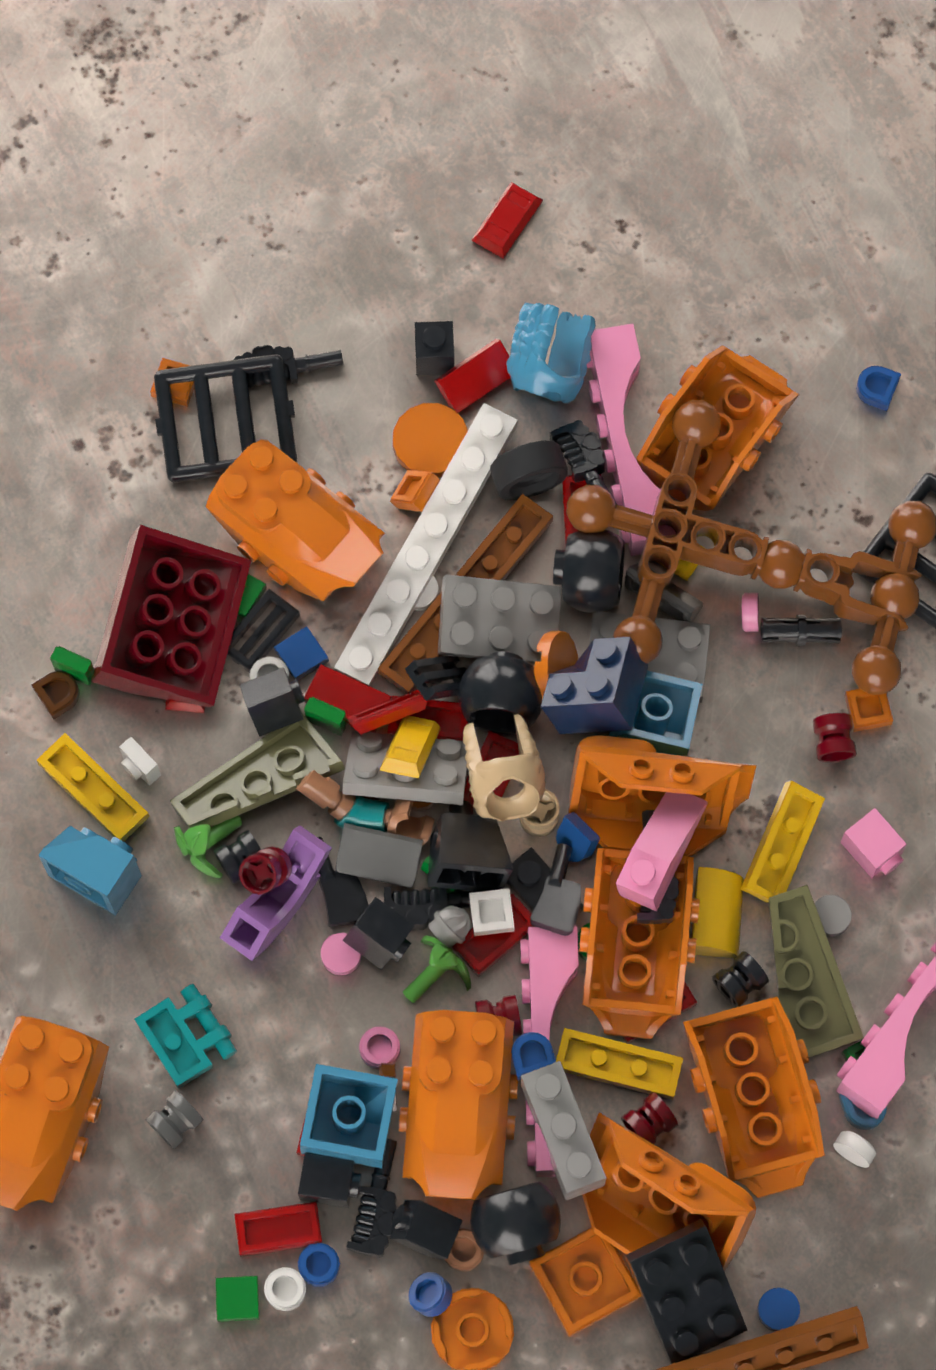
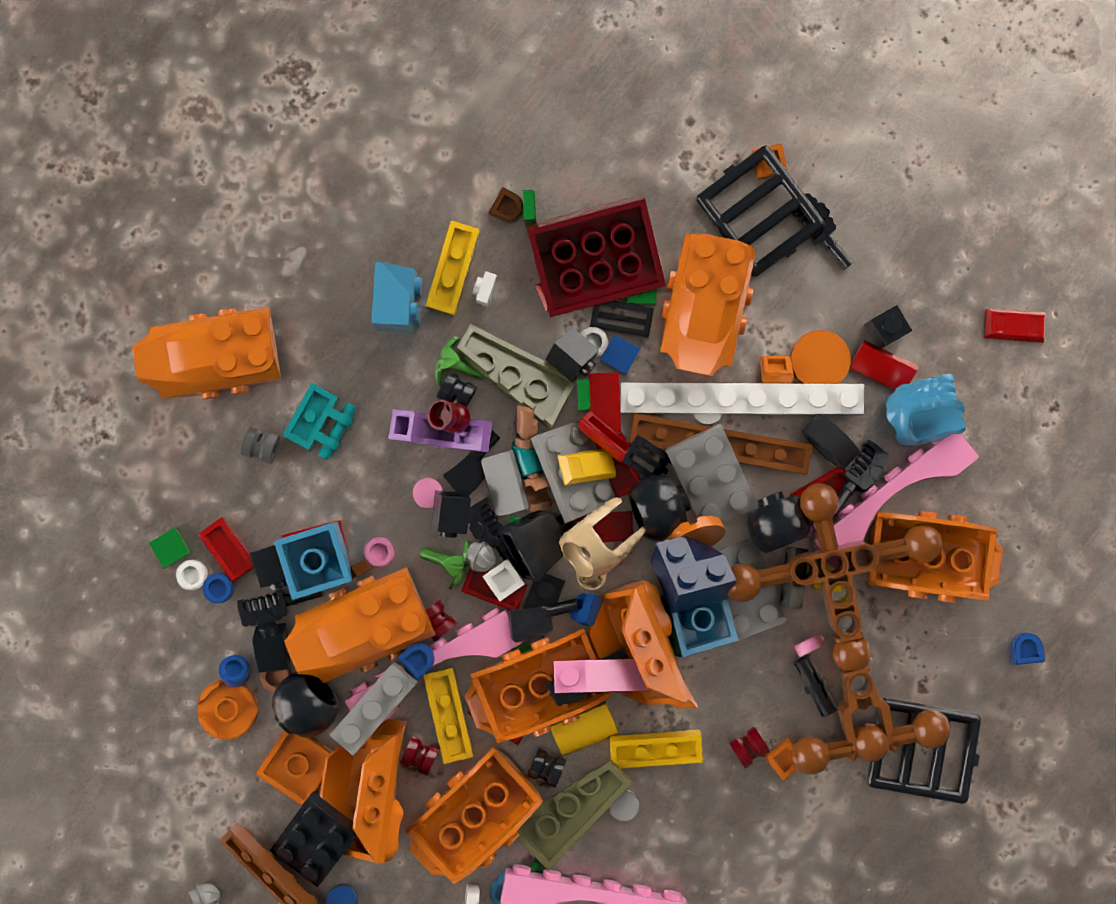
camera: 65 degrees right, 15 degrees up
bright pink brick [840,808,907,879] -> none

